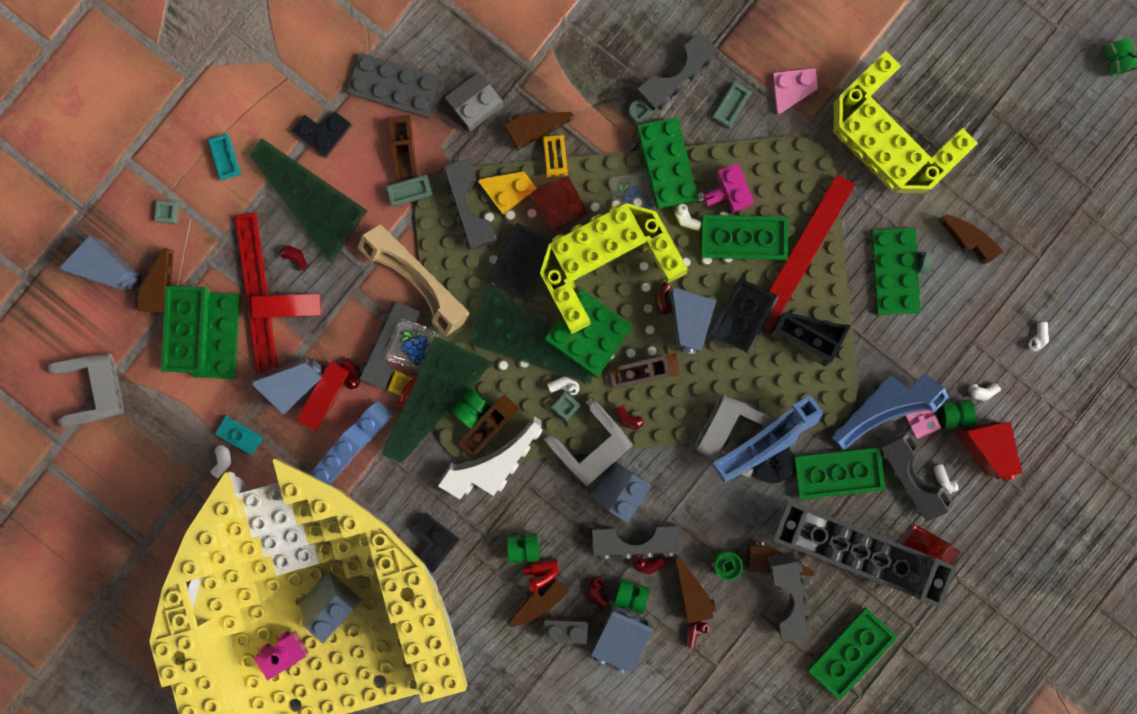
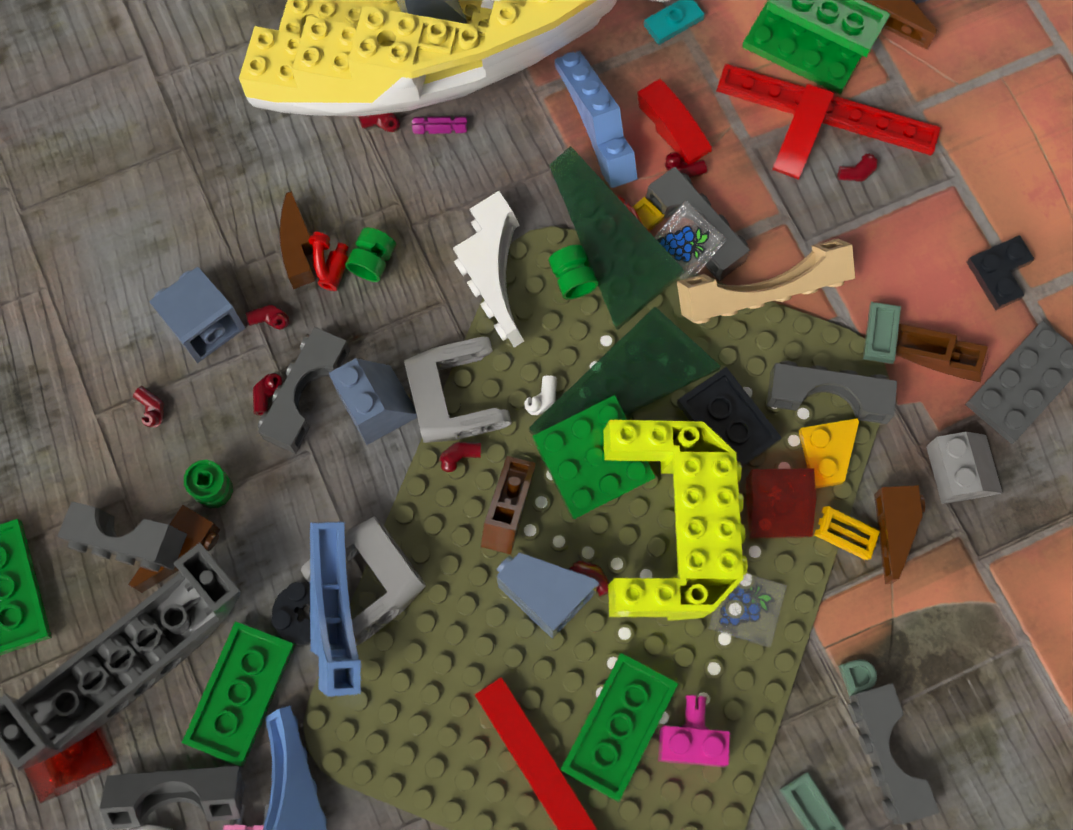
camera: 115 degrees right, 15 degrees down
sand green tile [154,200,179,224] -> none
teal plate [208,134,242,181] -> none
clear green wing [250,138,368,263] -> none
sand blue slope [252,356,322,415] -> none
black plate [413,513,460,573] -> none
reddish brown slope [458,394,520,458] -> none
dark grey piece [544,616,588,644] -> none
sand green tile [551,391,581,421] -> none
green wheel [613,579,650,614] -> none
green plate [636,117,699,210] -> none
reddish brown slope [674,556,716,623] -> none
white arm [675,204,702,231] -> none
black plate [710,278,779,354] -> none
black wedge [769,312,851,367] -> none

